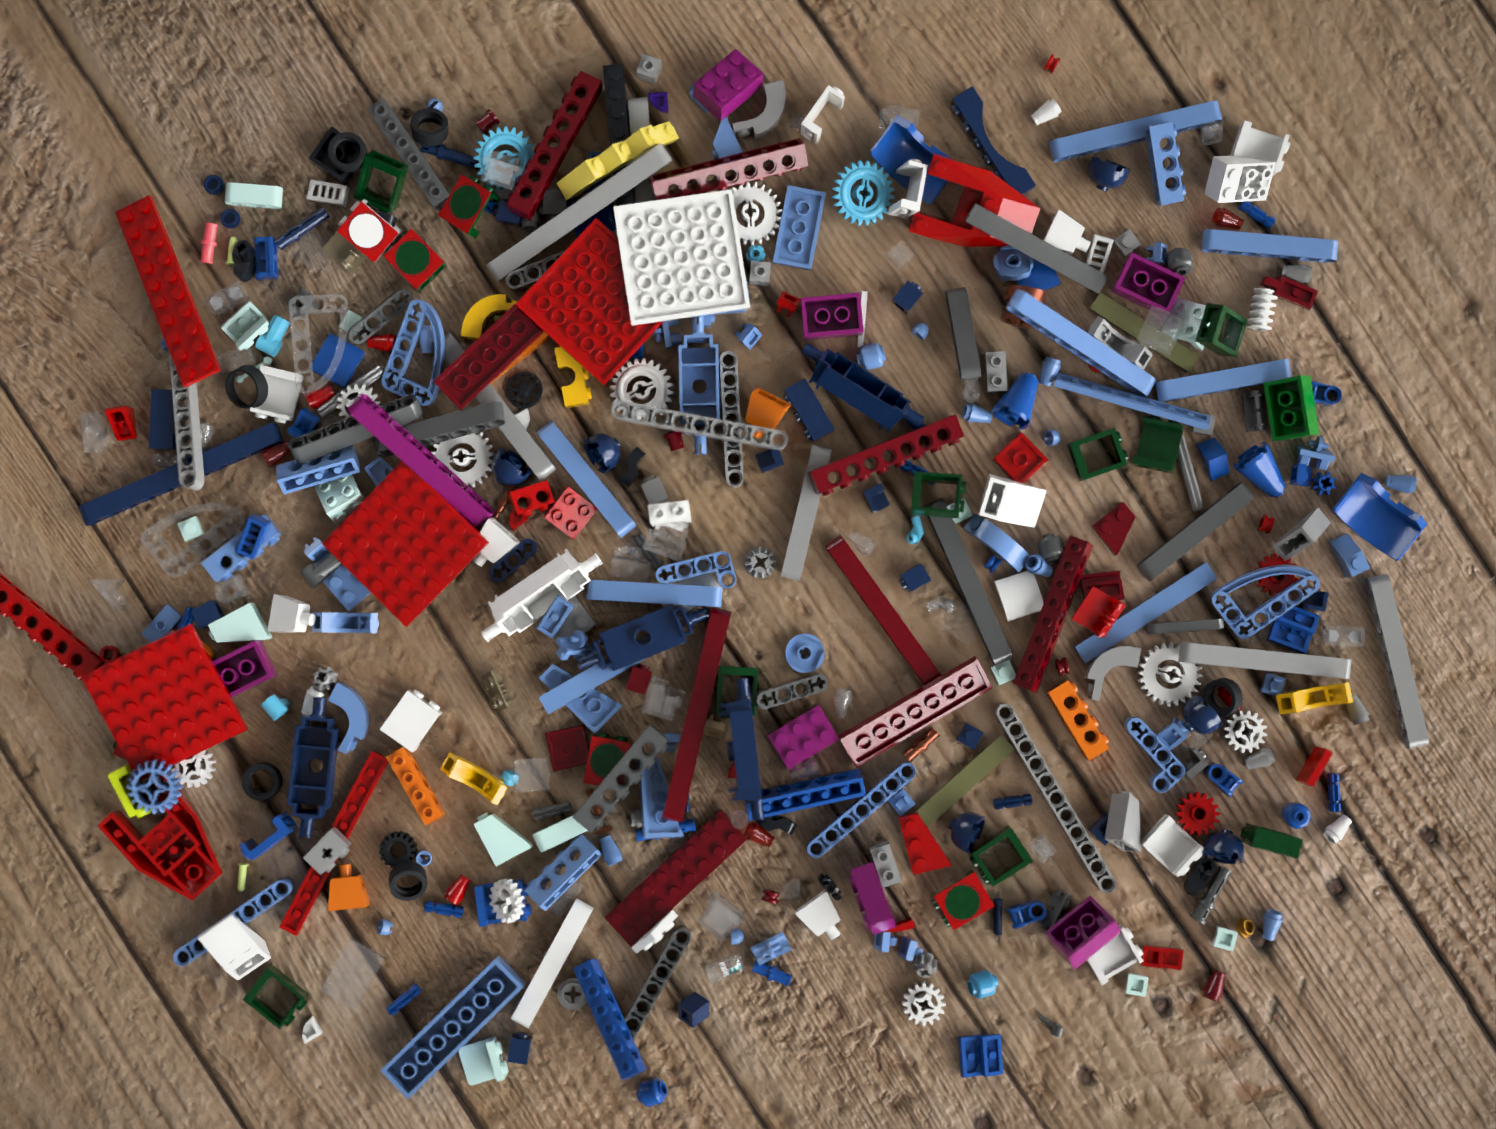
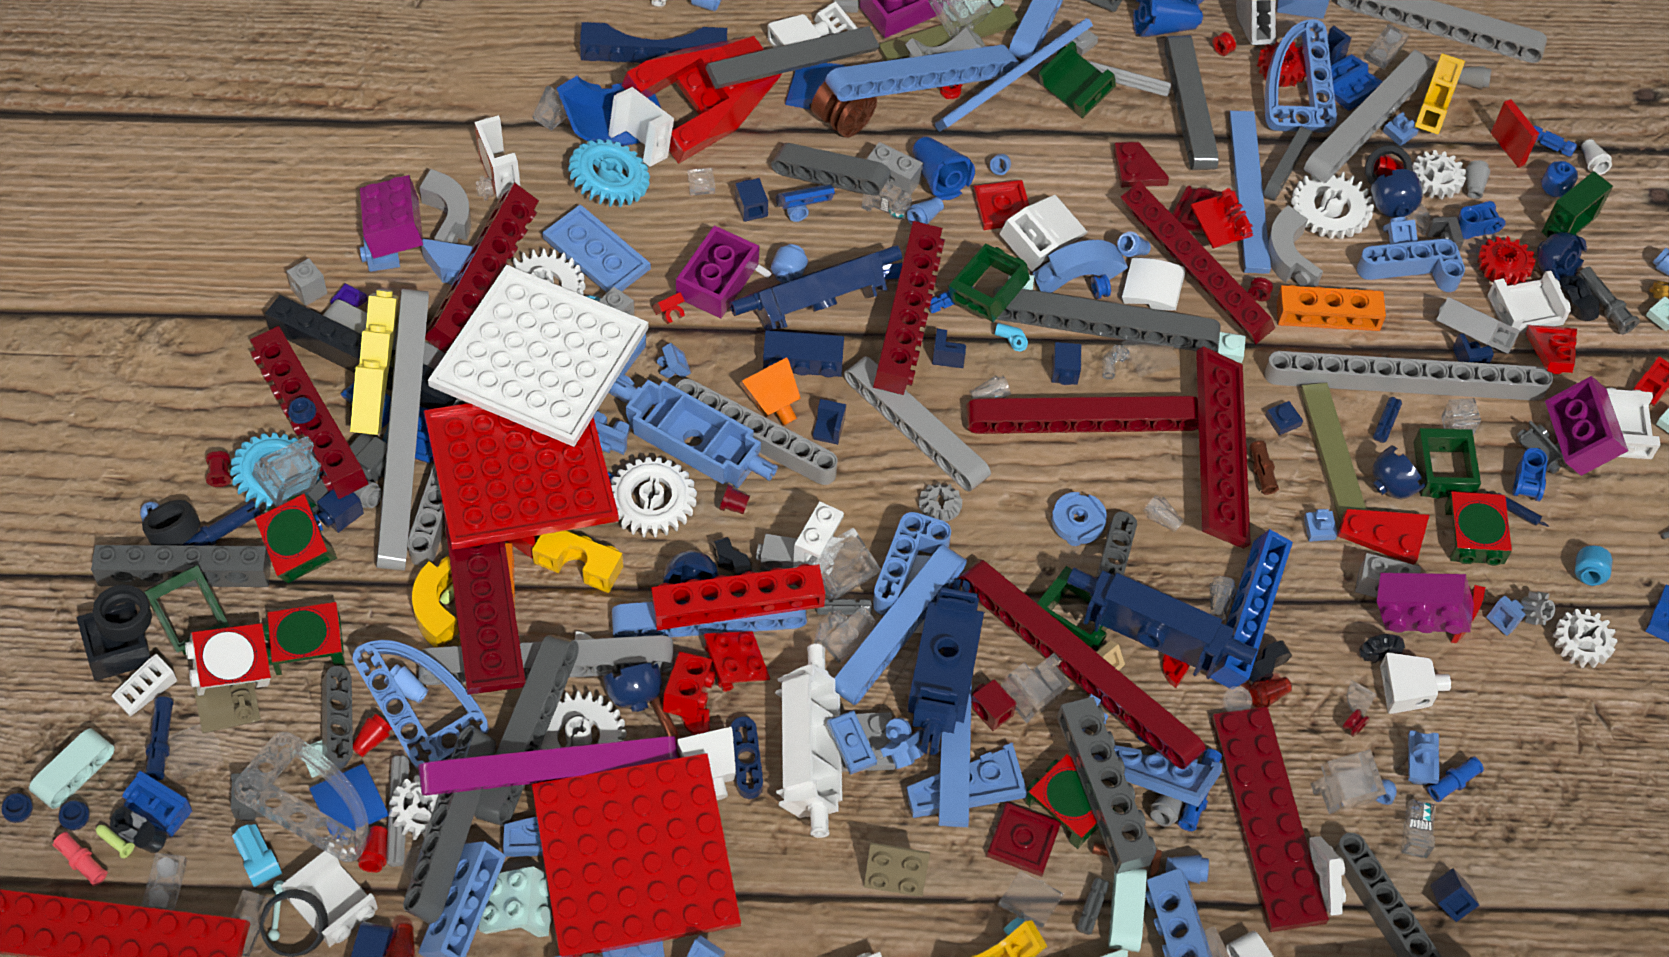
camera: 60 degrees left, 30 degrees down
light aqua bracket [221,300,269,351] -> none
blue bracket [287,408,321,438] -> none
black wheel [506,372,543,409] -> none
light grey beam [612,401,787,450] -> none
magenta brick [768,704,839,770] -> none
medium blue beam [807,761,916,858] -> none
medium blue tile [874,932,897,952] -> none
medium blue plate [993,245,1033,281] -> none
dark grey head [1038,533,1065,564] -> none
medium blue cone [1039,356,1061,386] -> none
dark green window [1067,428,1129,482] -> none
blue slope [1196,437,1230,481] -> none
none -> dark blue plate [288,397,317,424]
none -> red brick [651,564,825,630]
none -> blue slope [775,184,835,209]
none -> red wing [1525,325,1578,374]

